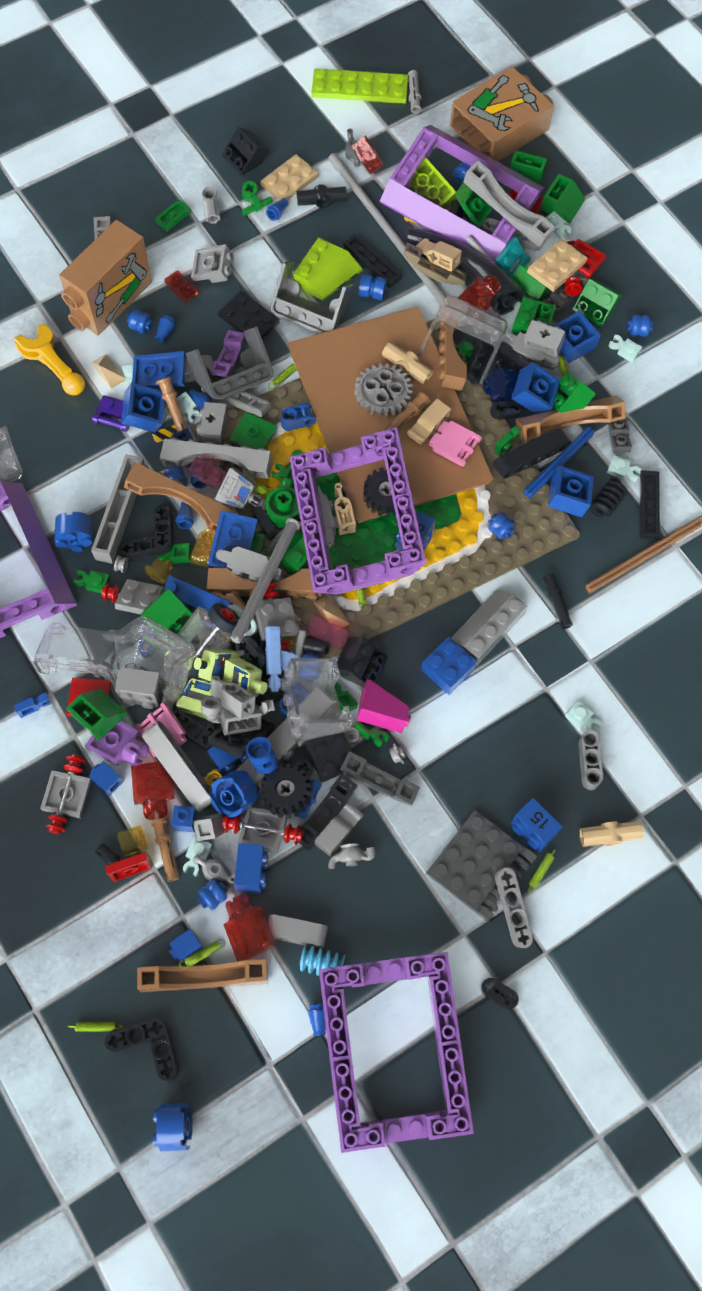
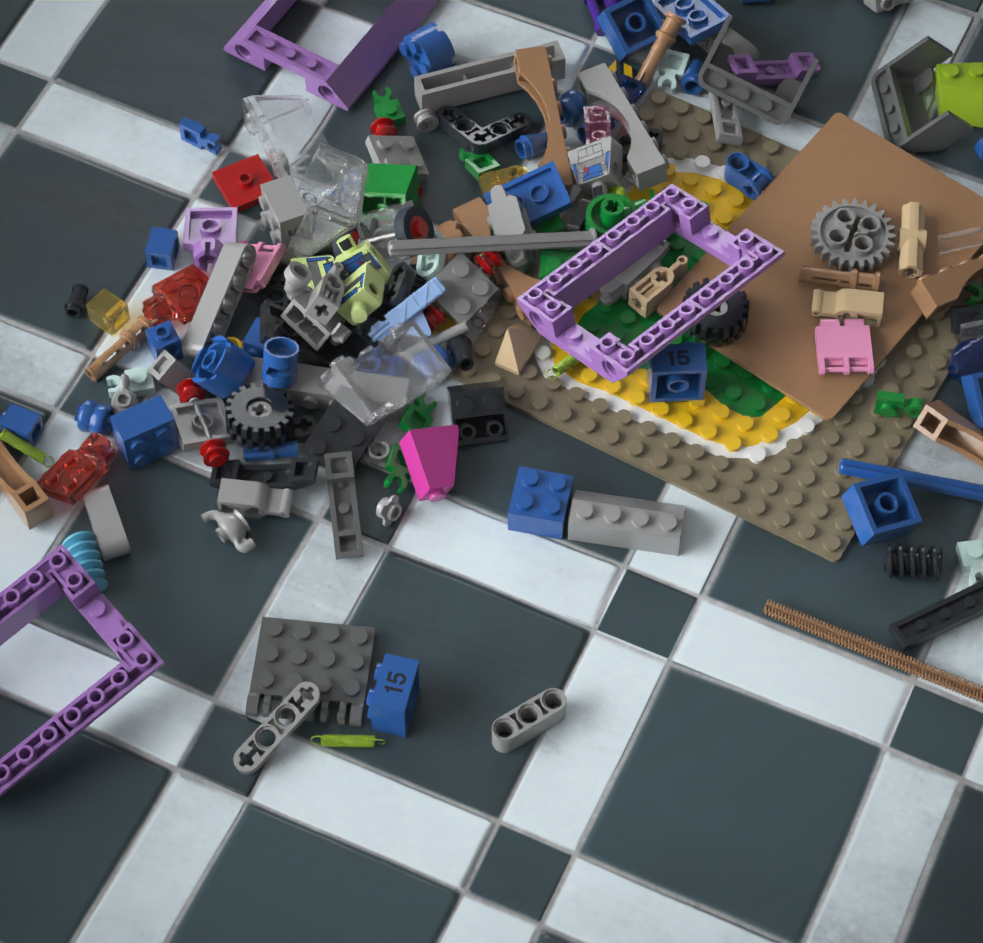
camera: 60 degrees right, 10 degrees down
light grey plate [40,754,92,834] -> none
green slope [66,689,128,741] -> none
red plate [104,852,152,882] -> none
clear yellow panel [145,559,173,584] -> none
blue plate [163,575,233,613] -> none
light grey brick [197,402,227,444] -> none
black plate [218,291,280,339] -> none
green plate [229,412,278,450] -> none
lime piece [268,363,297,389] -> none
clear pink slope [305,615,350,649] -> none
black beam [481,978,519,1010] -> none
blue piece [488,512,515,540] -> none
black beam [490,400,523,420] -> none
black beam [492,428,571,479] -> none
black pin [543,574,573,629] -> none
light aqua plate [565,701,602,731] -> none
tan piece [580,821,644,847] -> none

